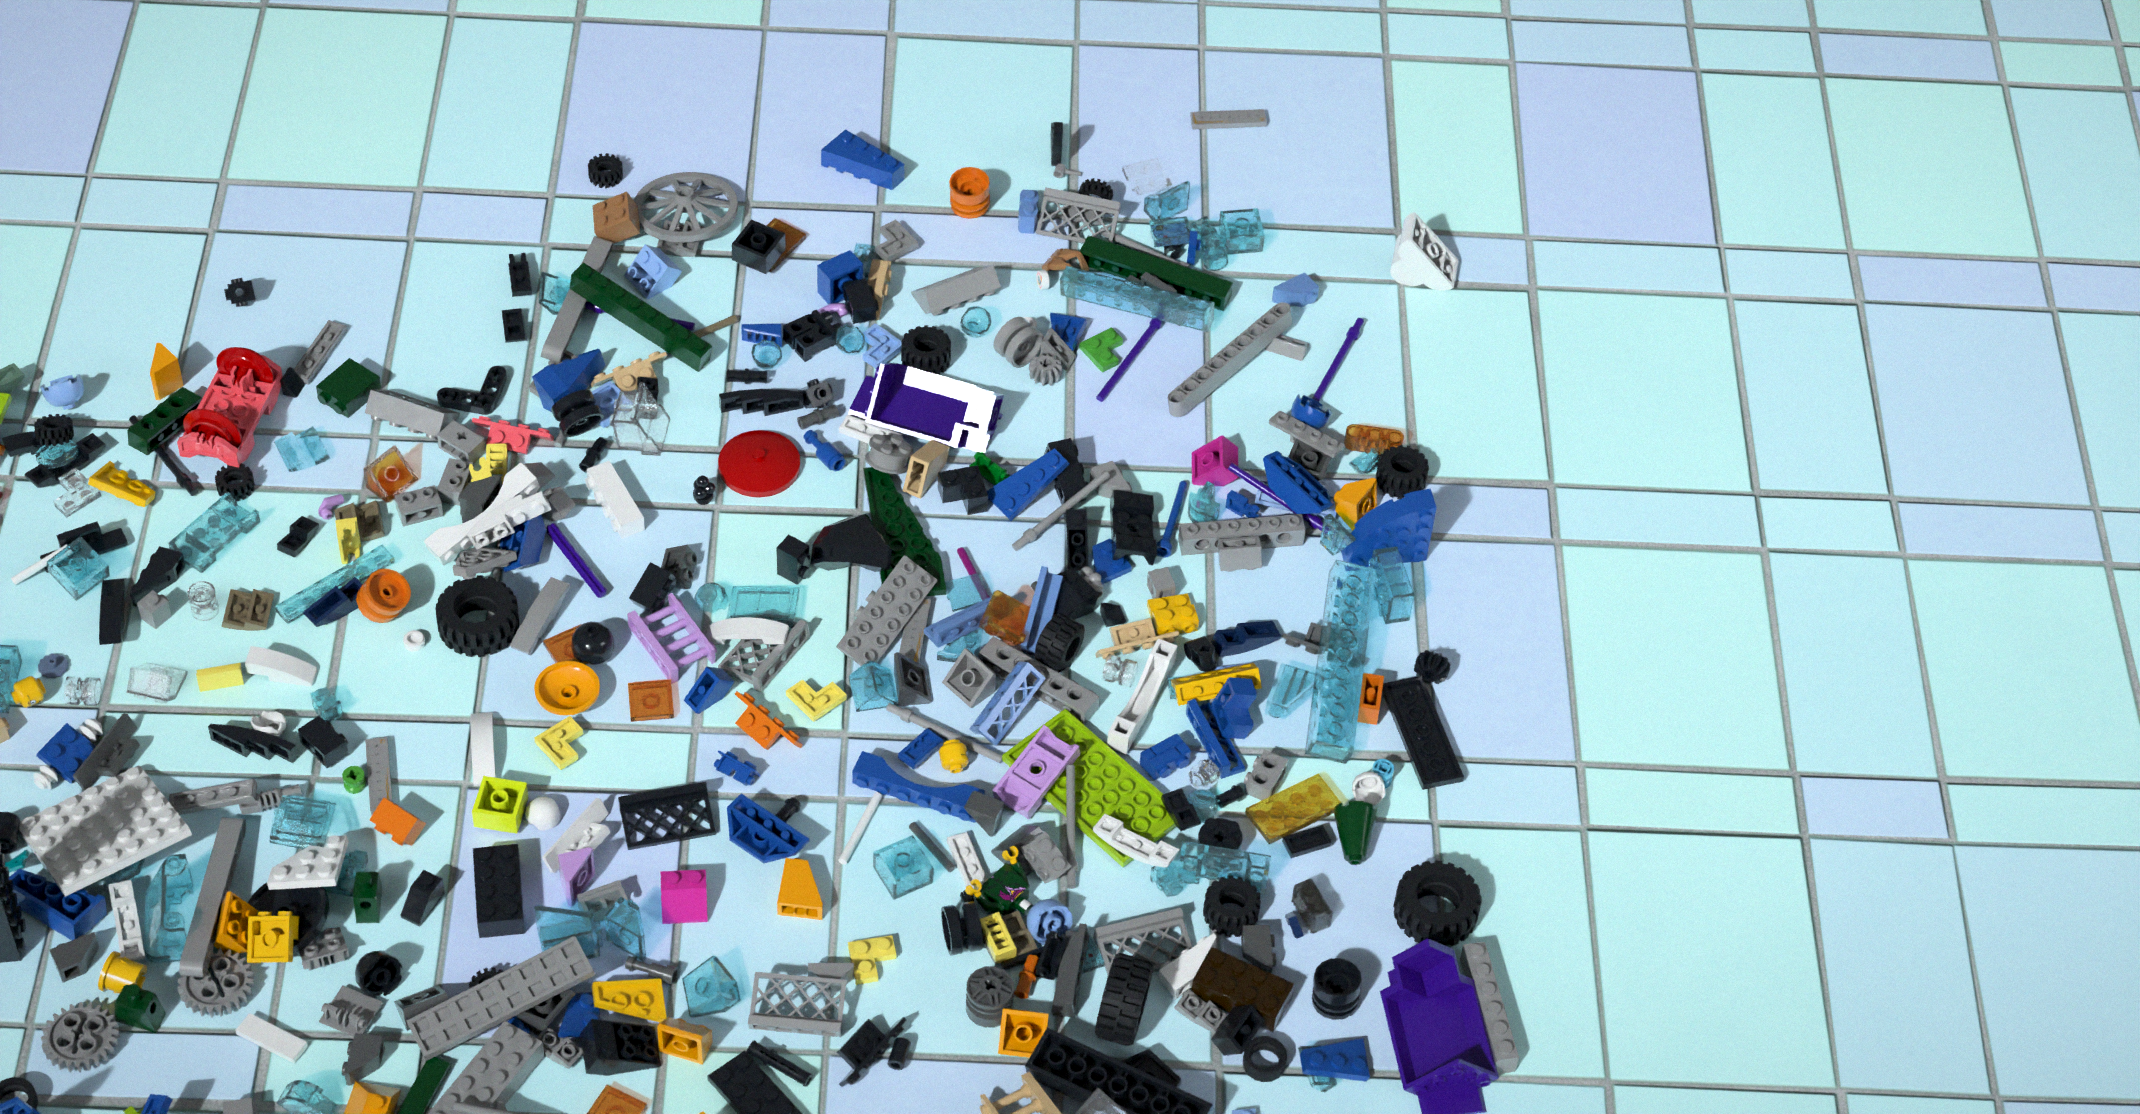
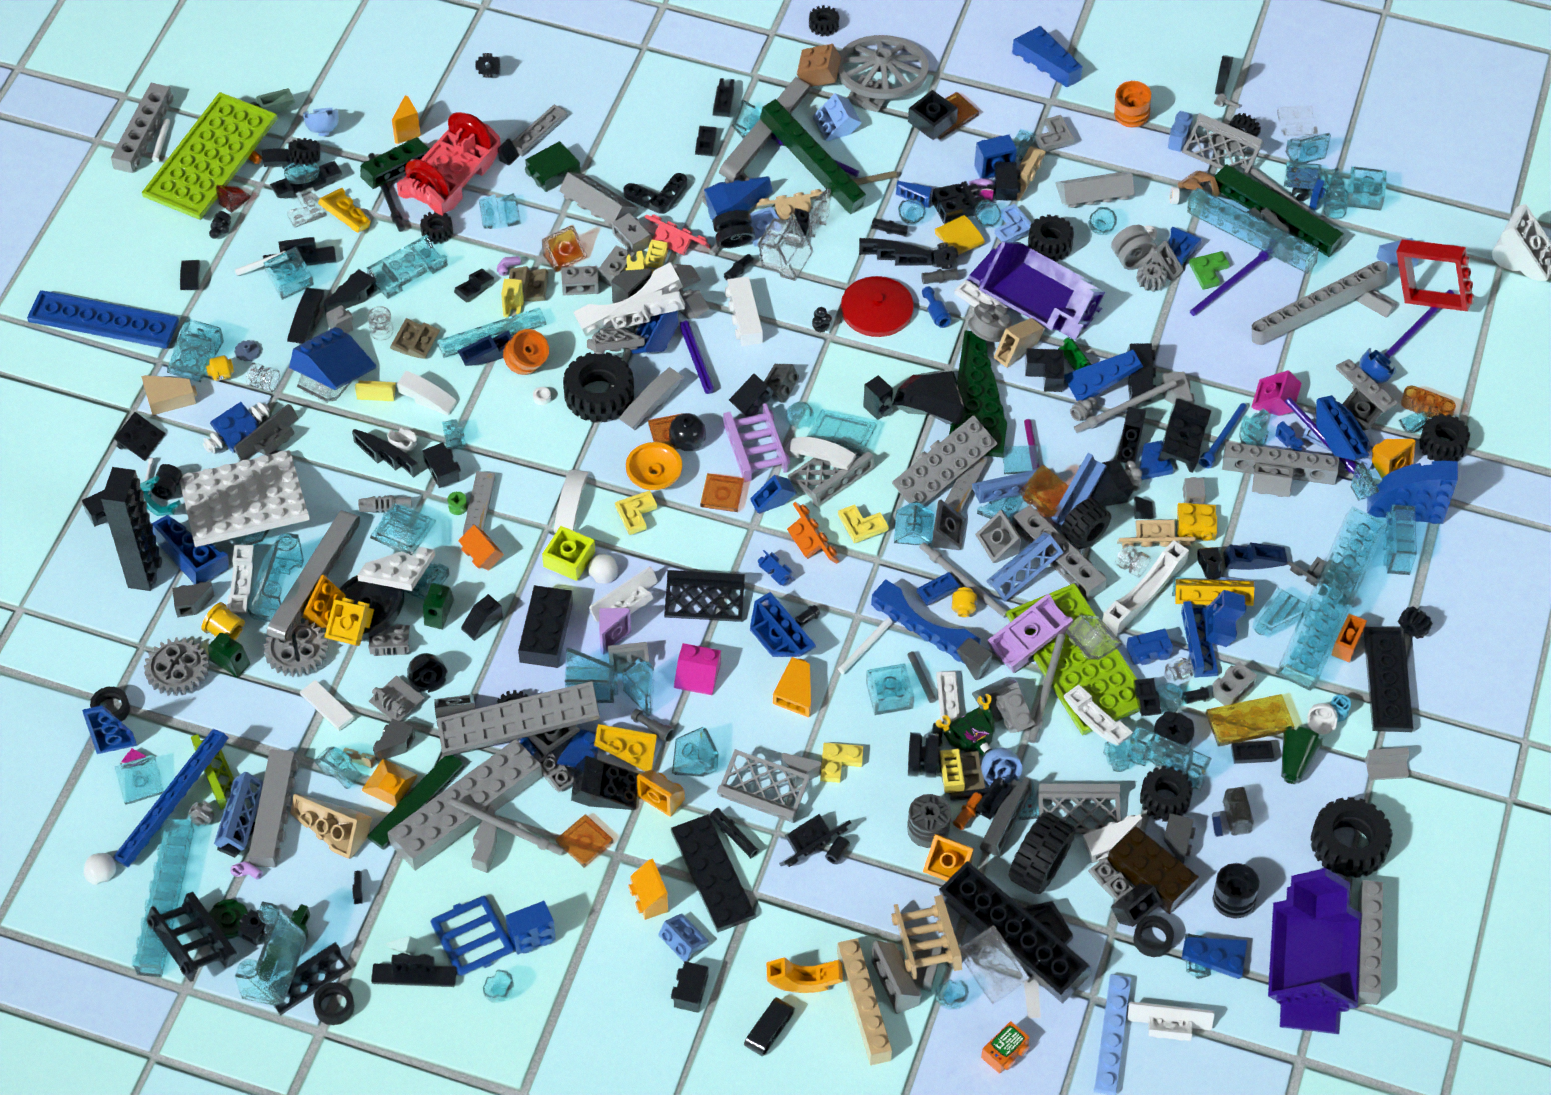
camera: 20 degrees right, 5 degrees up
light grey tile [169,779,257,815] -> none
light grey tile [1190,109,1267,130] -> none
none -> blue slope [289,327,376,390]
none -> piece [339,748,375,768]
none -> clear slope [808,189,831,237]
none -> yellow slope [935,215,985,255]
none -> tile [978,184,996,201]
none -> clear slope [1065,615,1123,660]
none -> light grey piece [1070,397,1097,421]
none -> light grey panel [1365,748,1409,780]
none -> red window [1396,239,1475,312]

